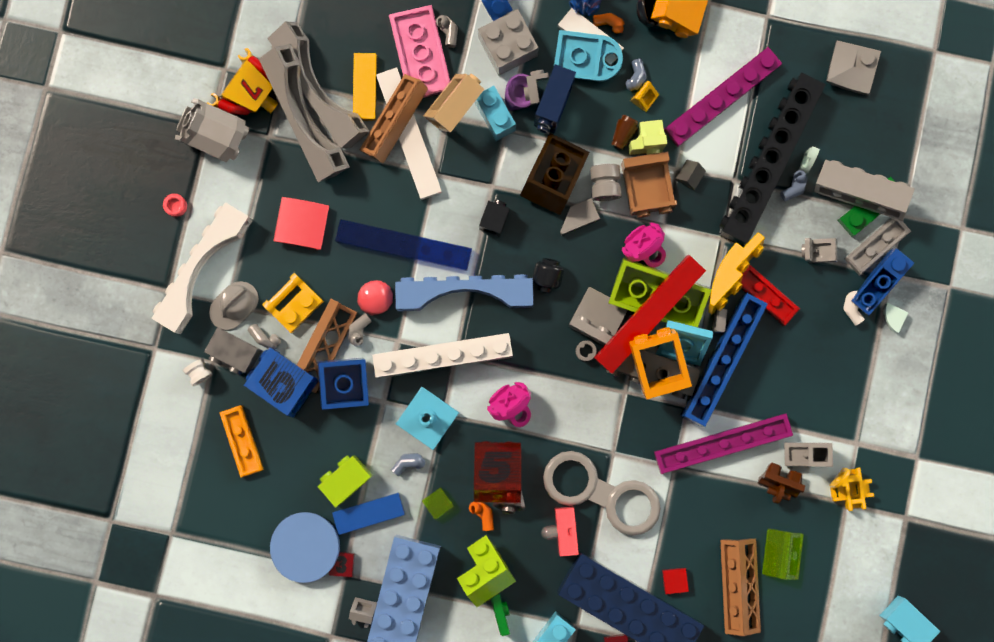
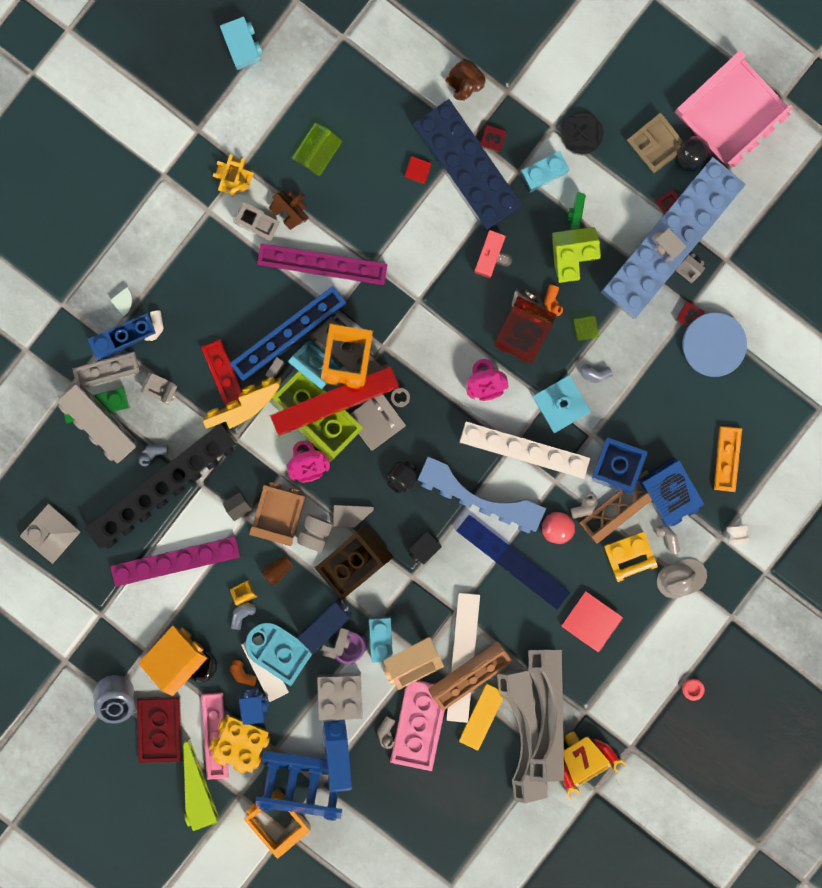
camera: 155 degrees left, 5 degrees up
white arch [152,202,253,334] -> none
light grey brick [175,98,249,162] -> none
flat silver brick [204,328,262,376] -> none
lime brick [317,455,373,508] -> none
blue tile [332,492,405,535] -> none
light grey bar [543,451,661,536] -> none
yellowish green brick [628,120,667,155] -> none
medium nougat fence [720,538,761,636] -> none
light aqua tile [799,146,820,174] -> none
none -> light grey brick [652,228,686,264]

